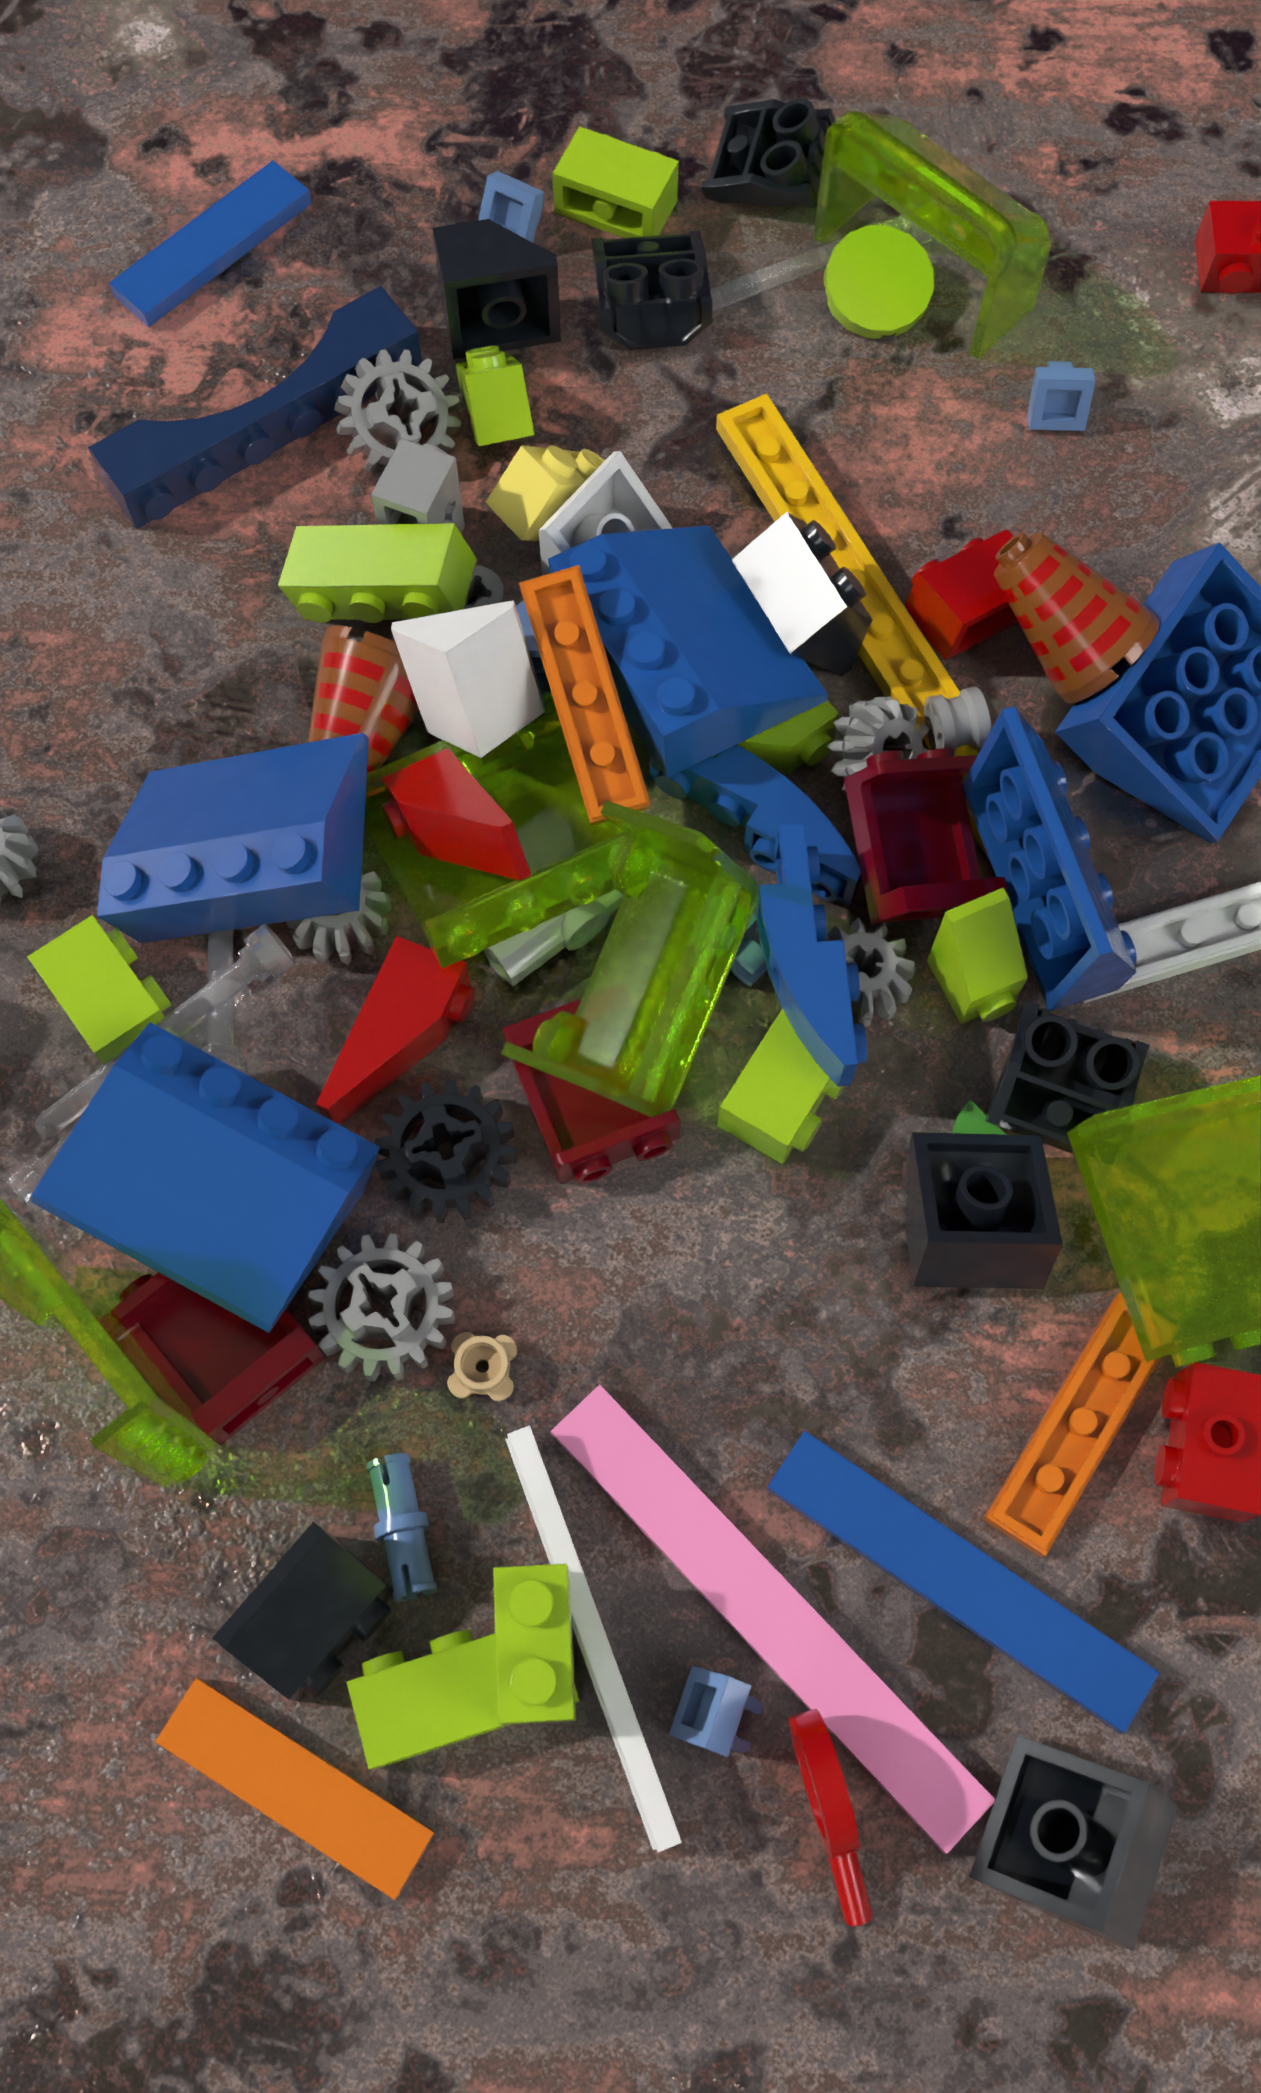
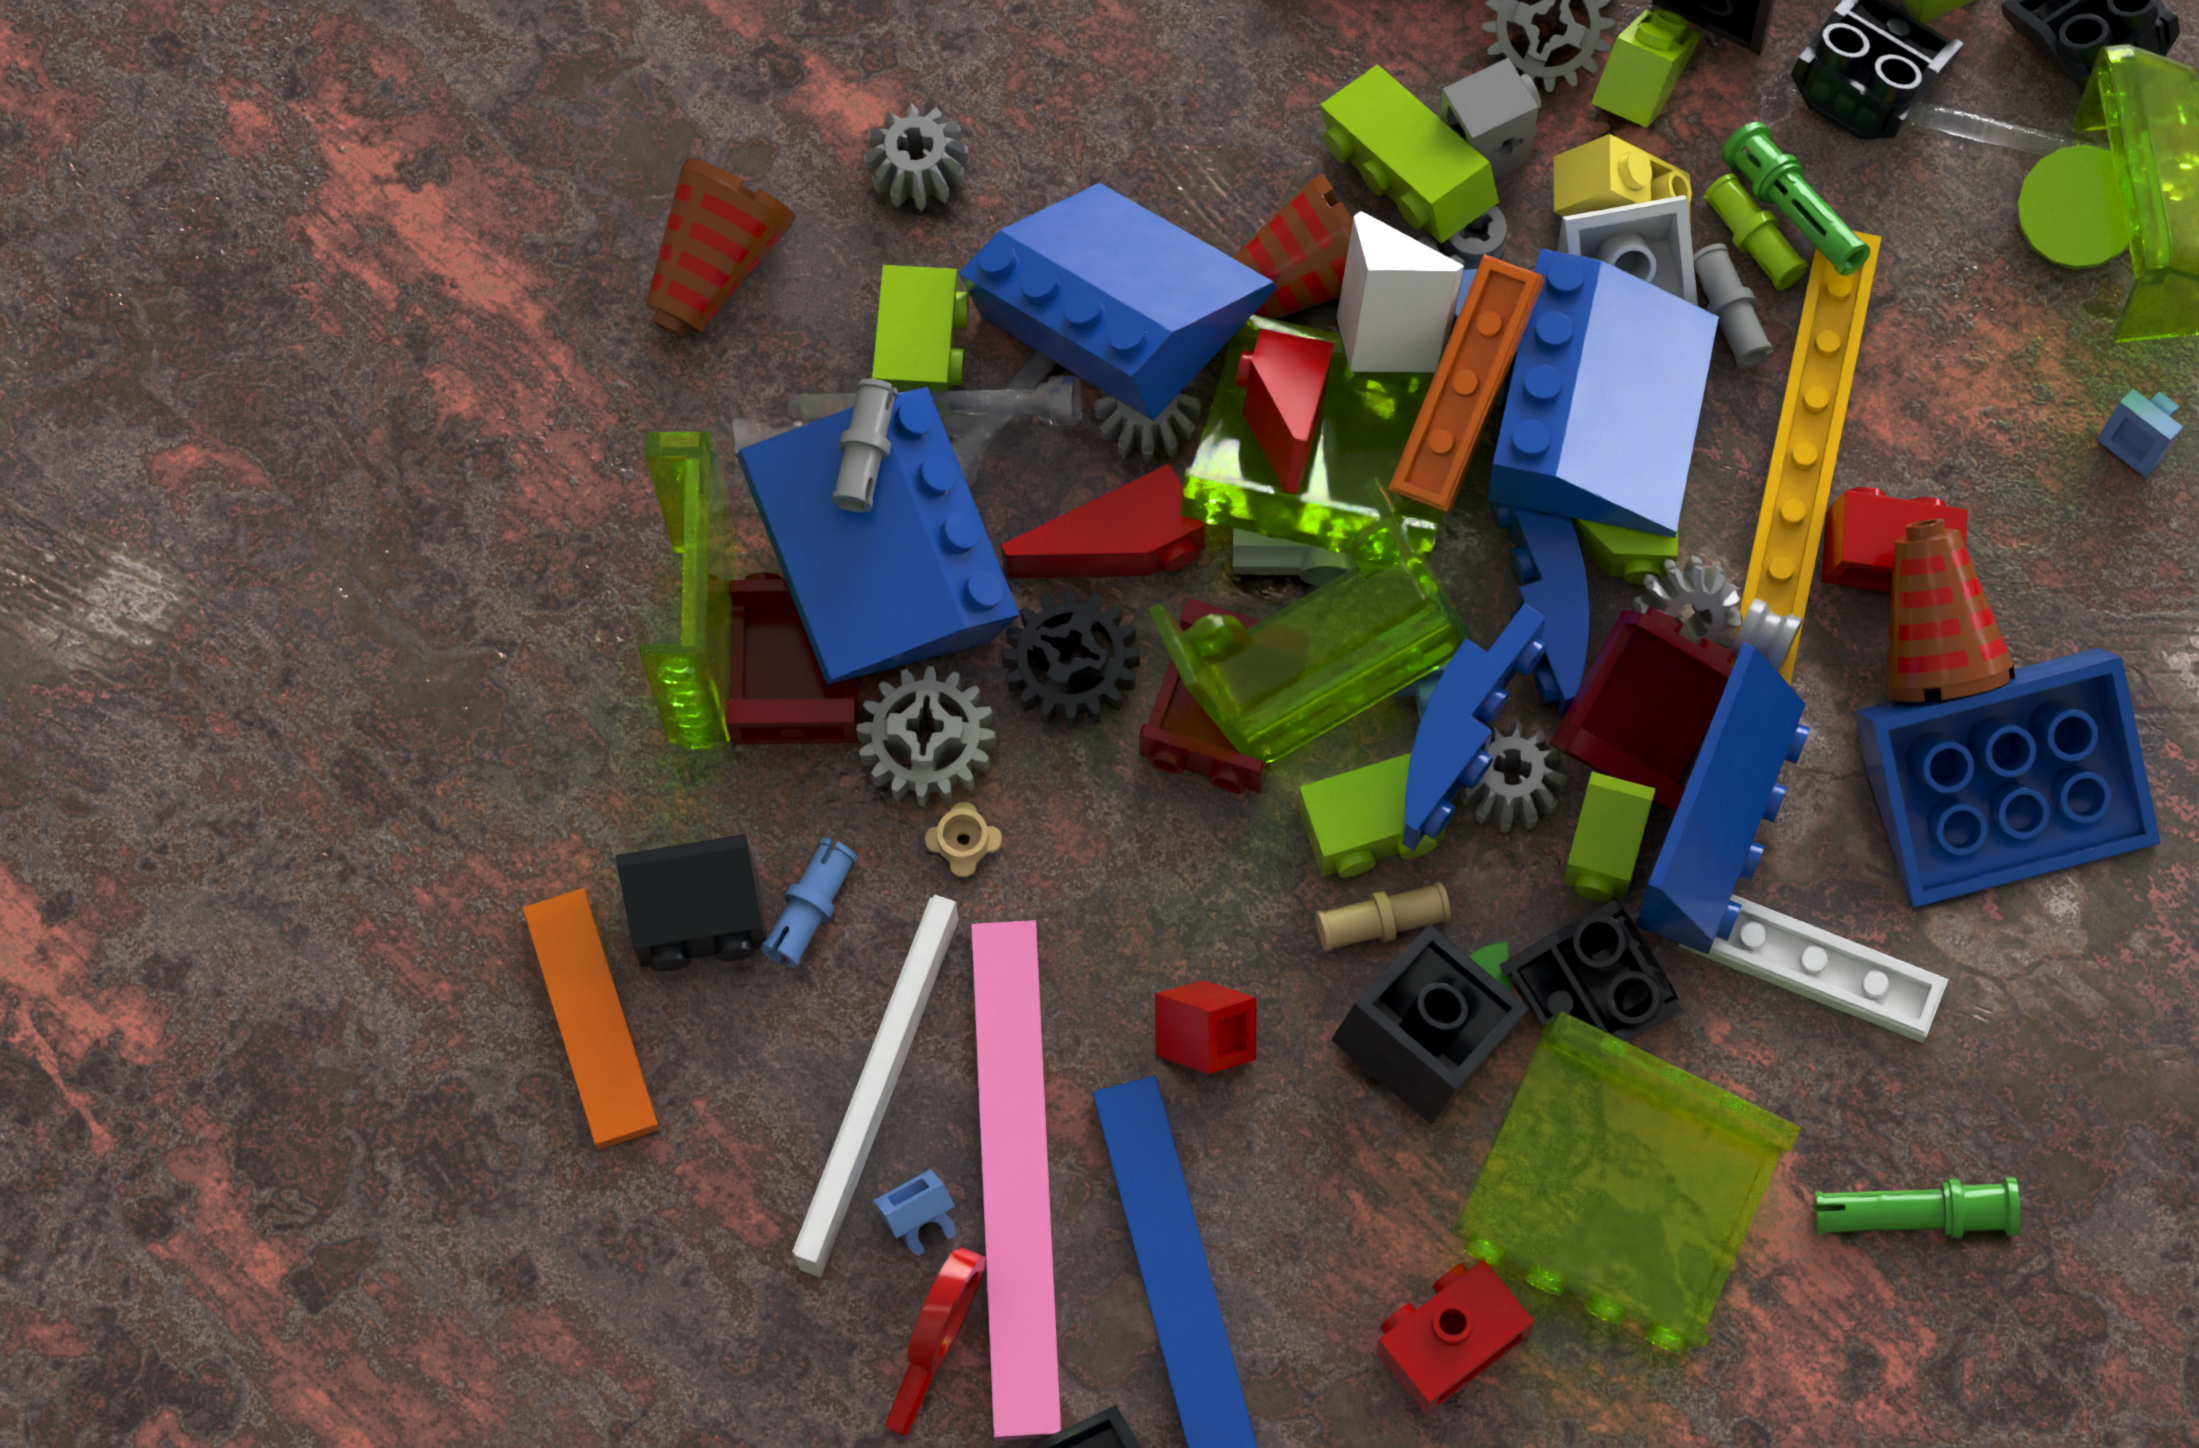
camera: 45 degrees right, 0 degrees up
lime brick [347,1629,580,1769] -> none
lime brick [493,1564,576,1725] -> none
slope [732,512,873,676] -> none
orange tile [982,1292,1178,1558] -> none
none -> light grey pin [831,379,898,513]
none -> red panel [1155,981,1257,1074]
none -> tan pin [1315,882,1451,952]
none -> light grey pin [1693,243,1774,369]
none -> lime pin [1703,173,1809,290]
none -> bright green pin [1721,121,1870,276]

